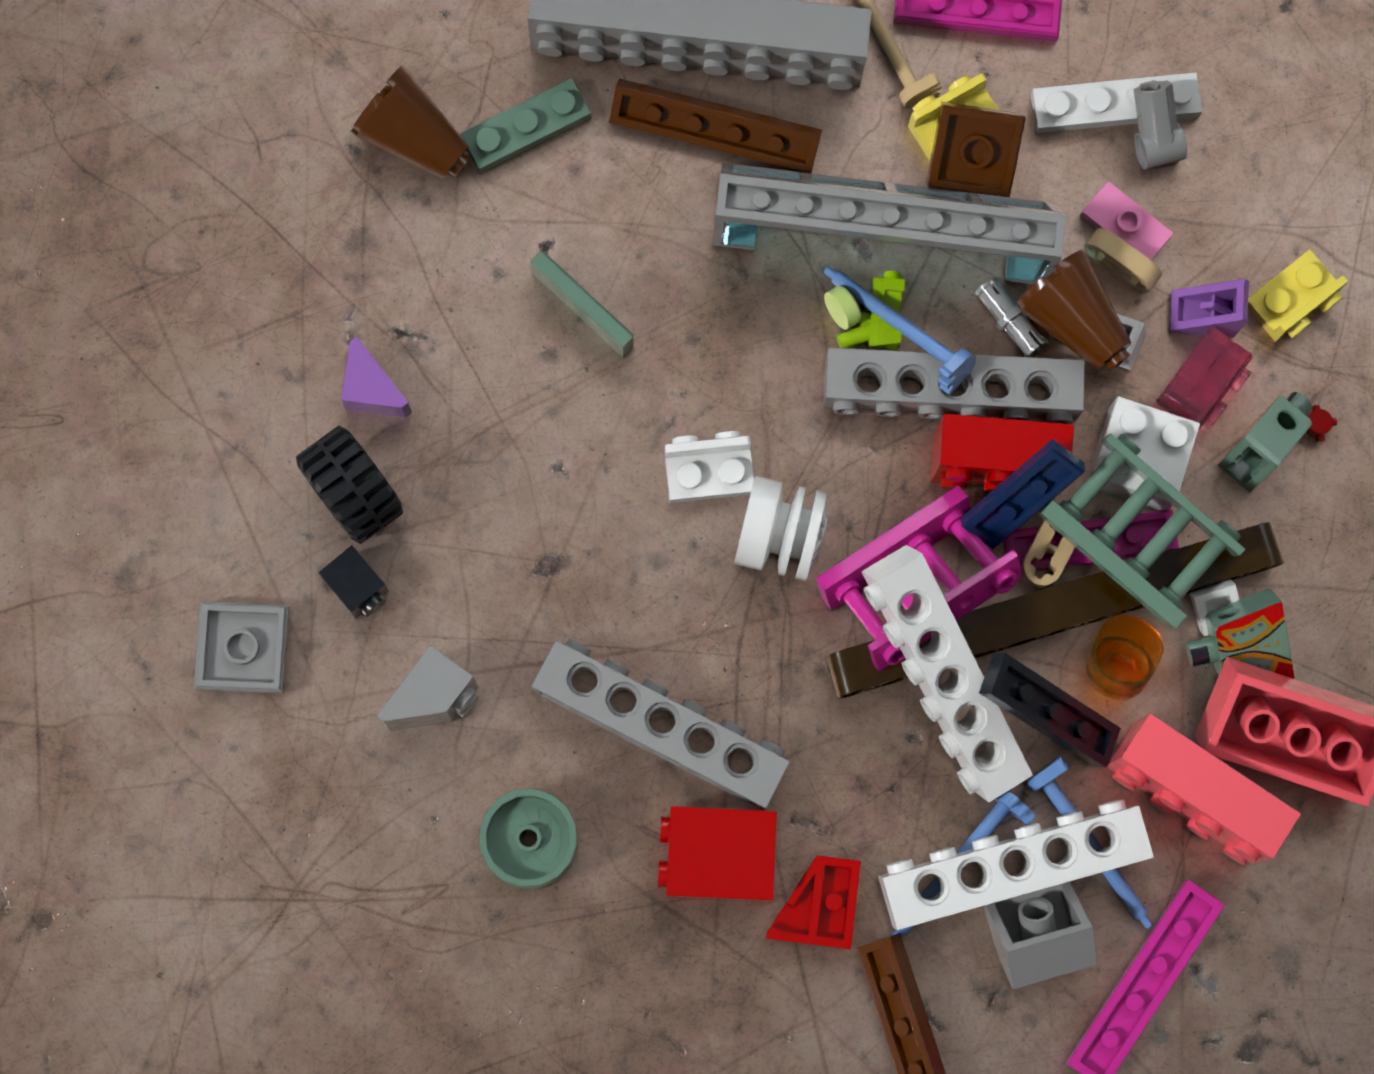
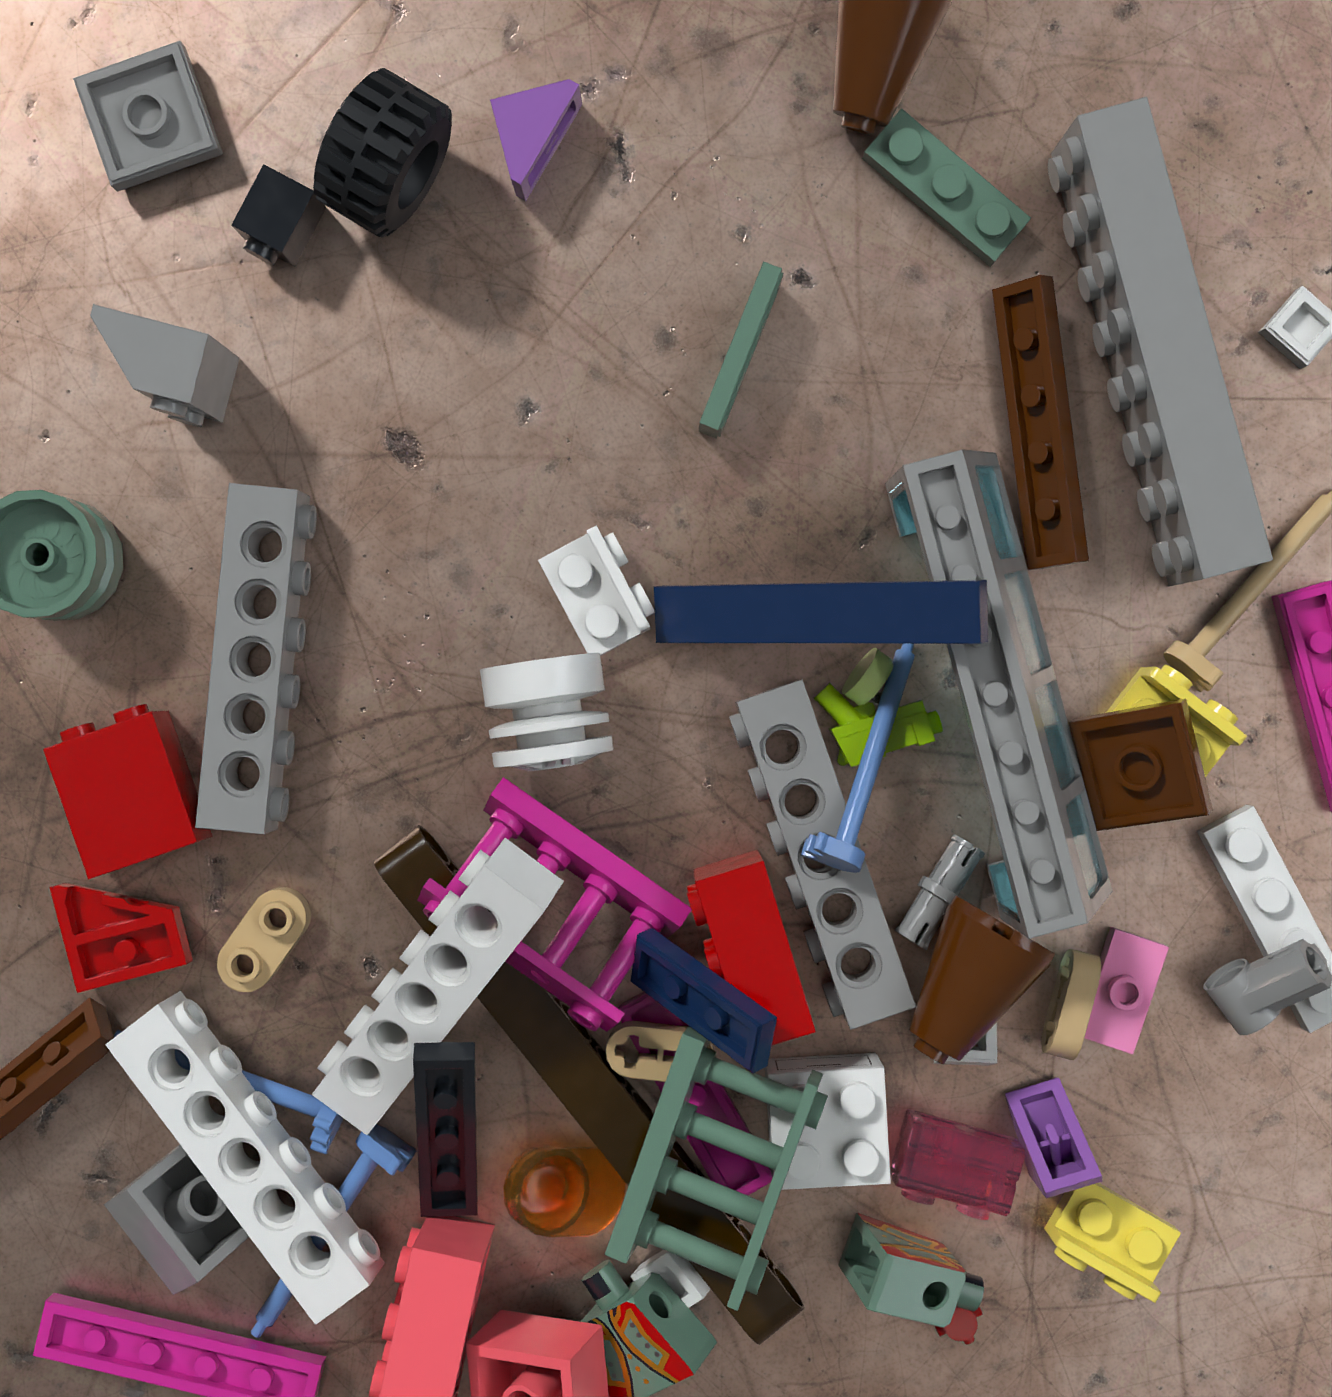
camera: 75 degrees right, 10 degrees up
none -> tan plate [217,887,311,992]
none -> dark blue tile [654,580,988,644]

